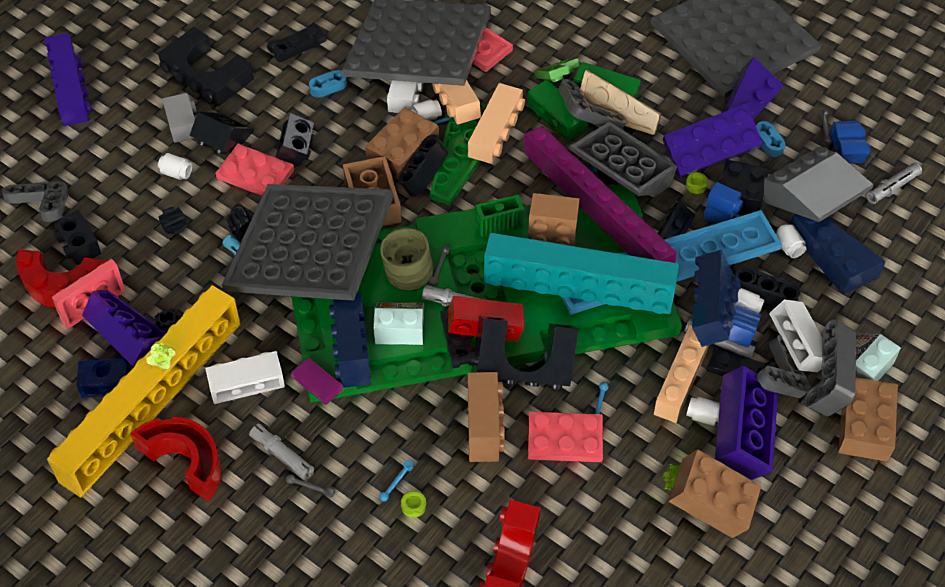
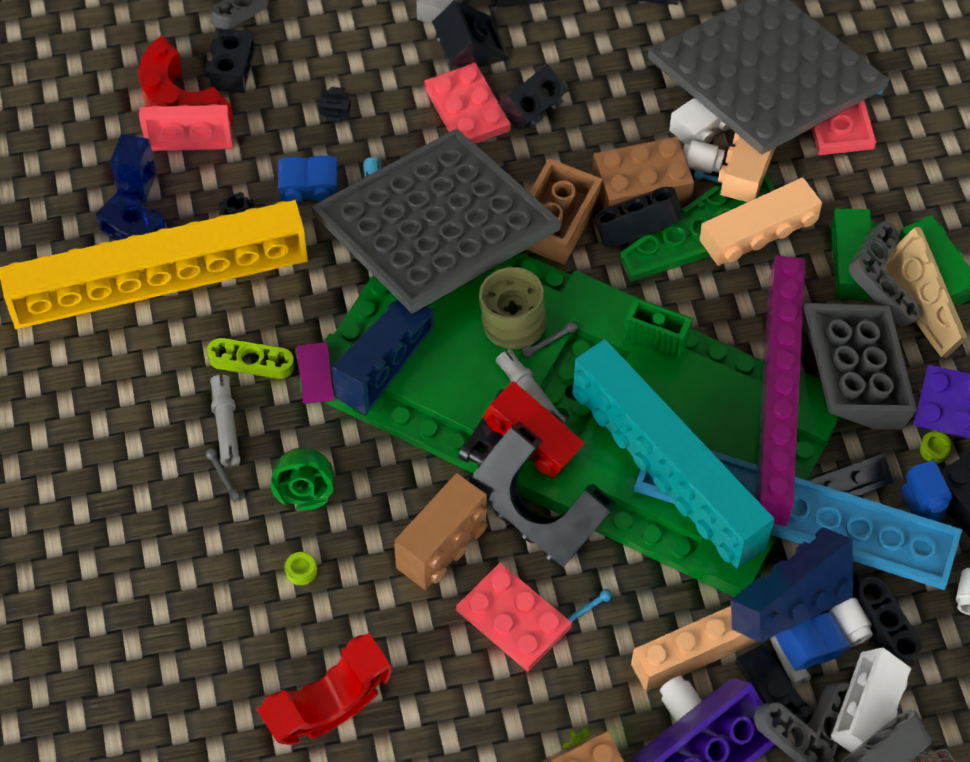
camera: 40 degrees right, 5 degrees up
dark purple wedge [82,290,167,367] -> none
red brick [130,417,222,502] -> none
clear neon green plate [146,343,175,370] -> none
white brick [158,153,192,180] -> none
white brick [205,351,285,404] -> none
black gear [226,206,253,236] -> none
dark azure beam [309,70,347,98] -> none
light aqua slope [374,302,424,345] -> none
dark azure hinge [379,460,413,502] -> none
medium nougat brick [528,193,580,246] -> none
bright green plate [534,58,580,82] -> none
none -> clear blue brick [110,134,156,201]
none -> lime beam [207,338,295,379]
none -> green cylinder [270,447,335,510]
none -> blue brick [278,156,338,203]

